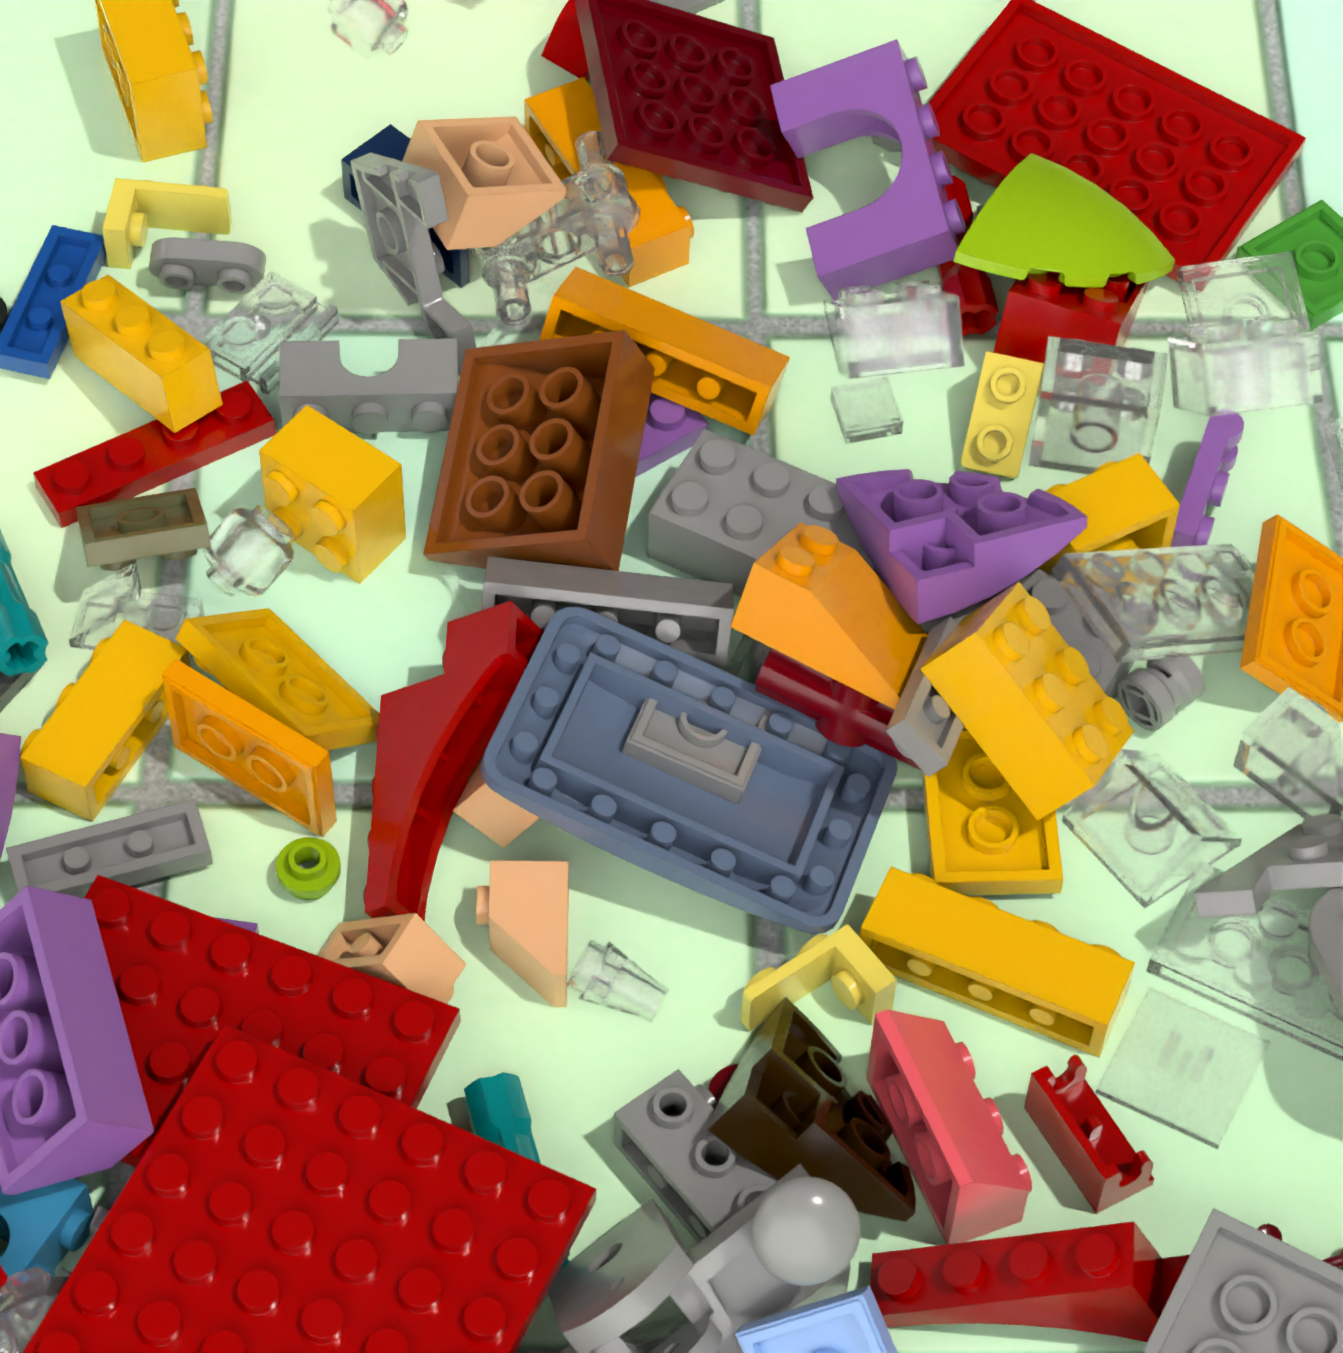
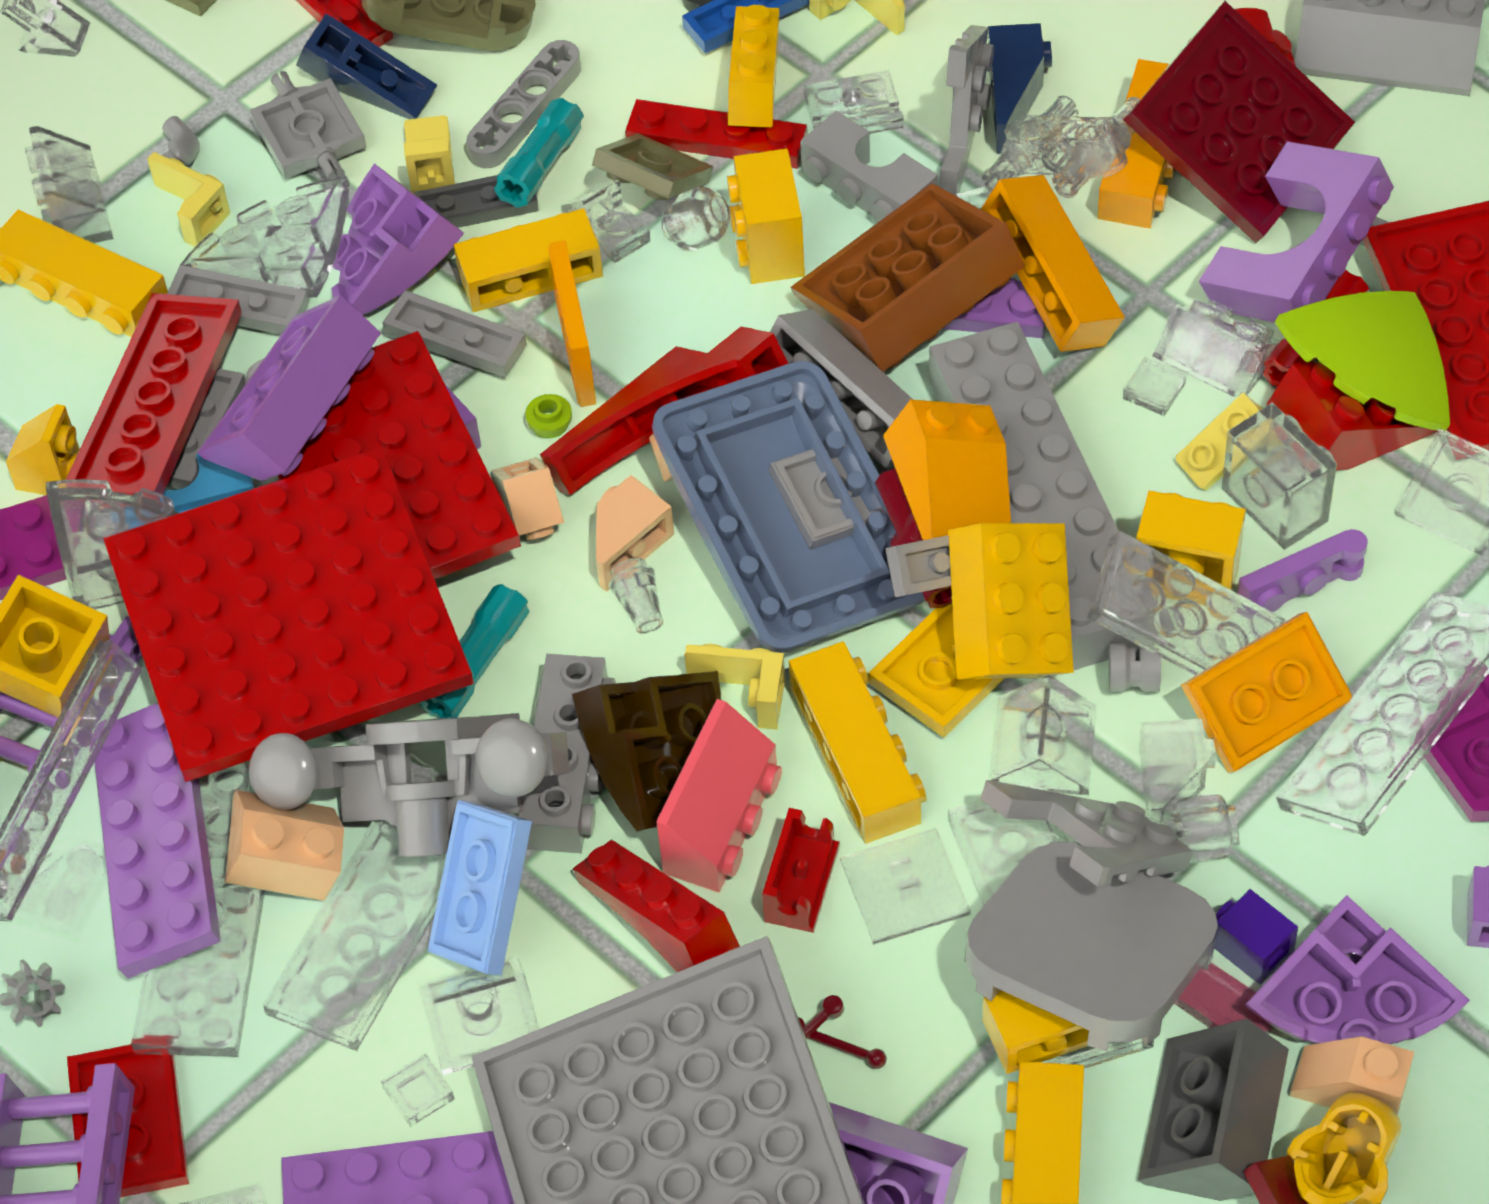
camera: 50 degrees right, 0 degrees up
light grey plate [149,237,266,294] -> none
yellow plate [175,608,379,750] -> none
light nougat slope [403,116,567,250] -> none
medium lavender brick [836,469,1087,624] -> none
clear brick [1168,316,1323,416] -> none

